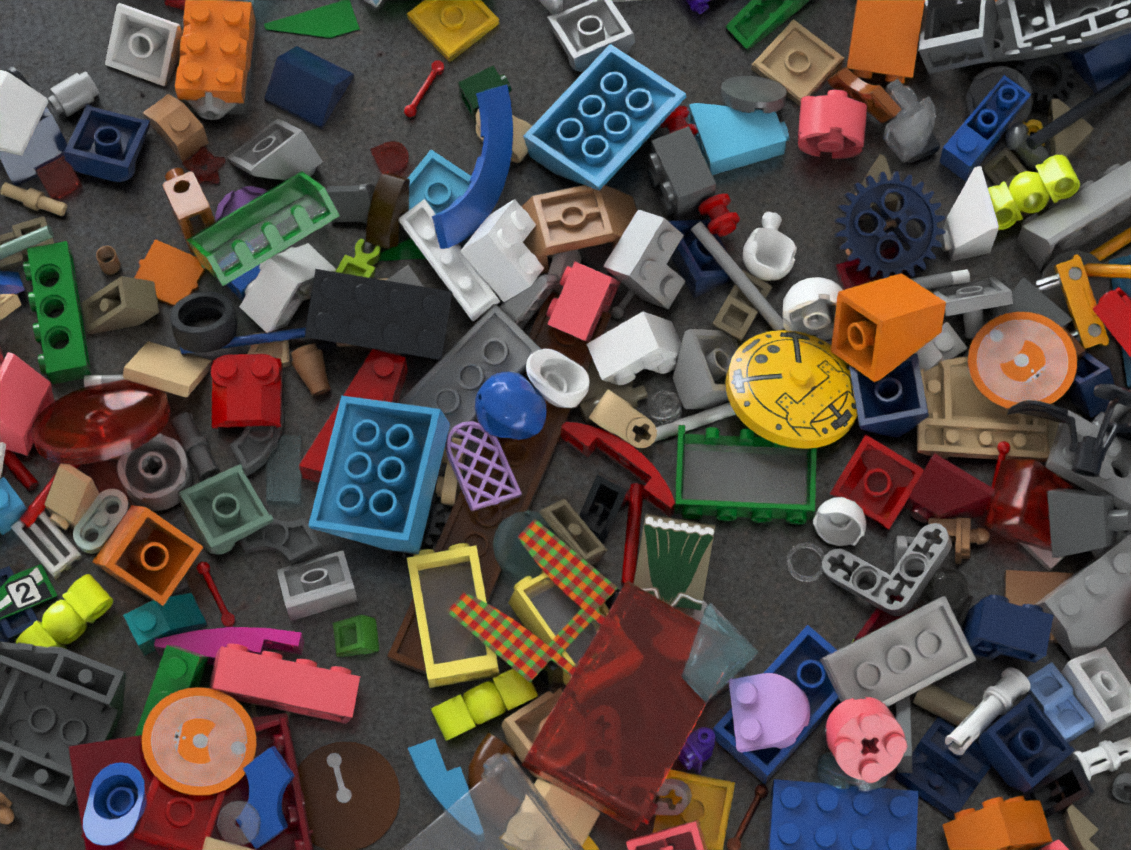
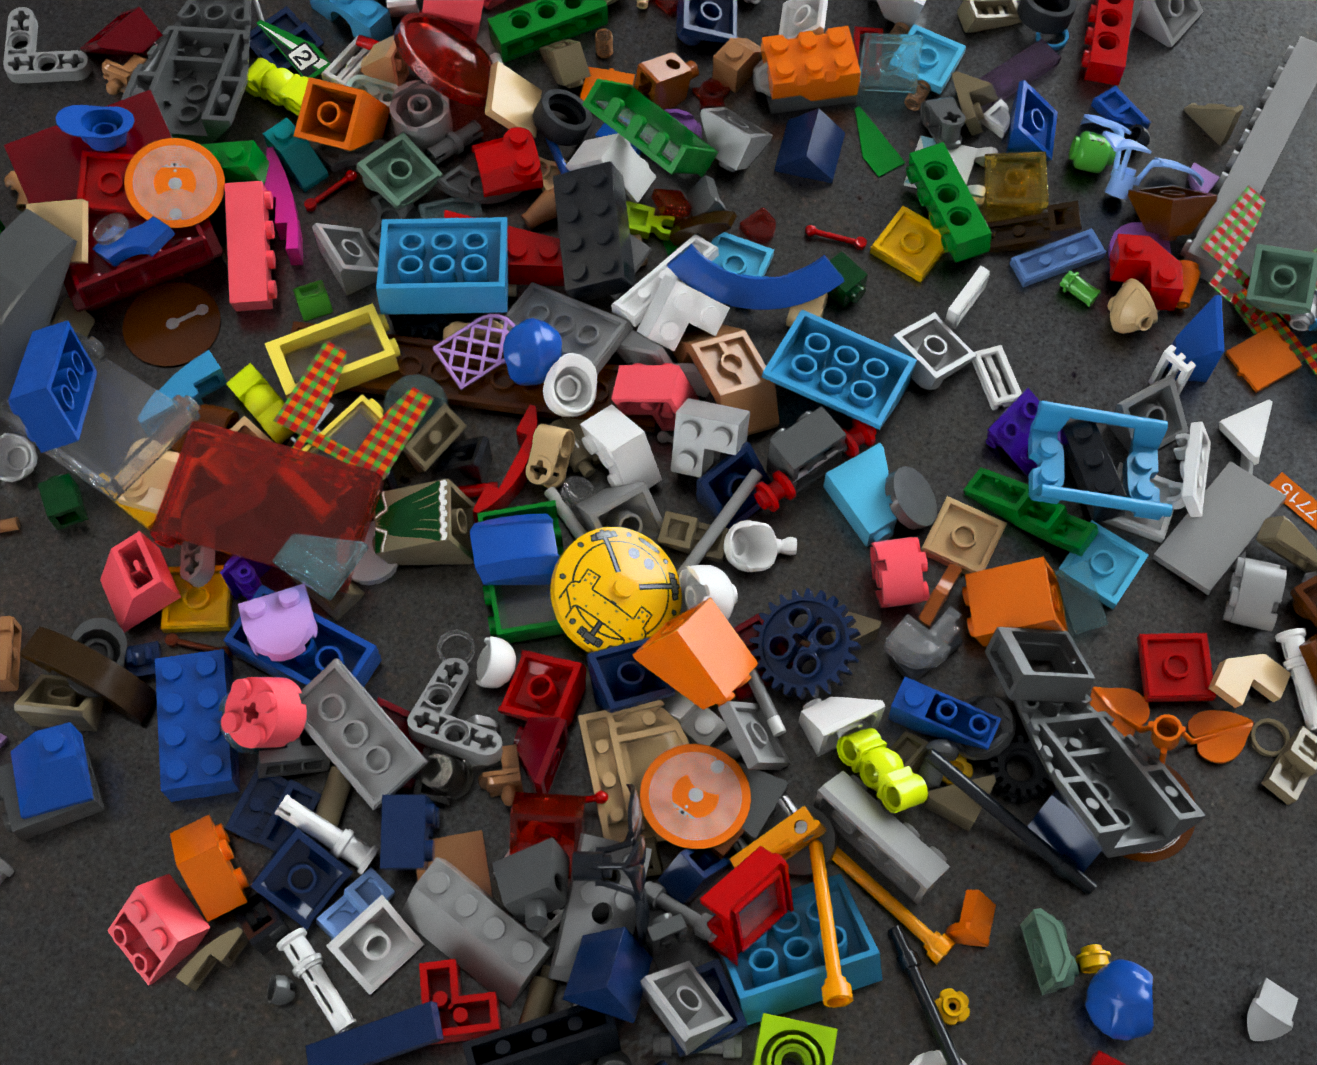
camera: 75 degrees right, 5 degrees down
none -> blue slope [469,514,559,585]
none -> clear red tile [651,189,692,217]

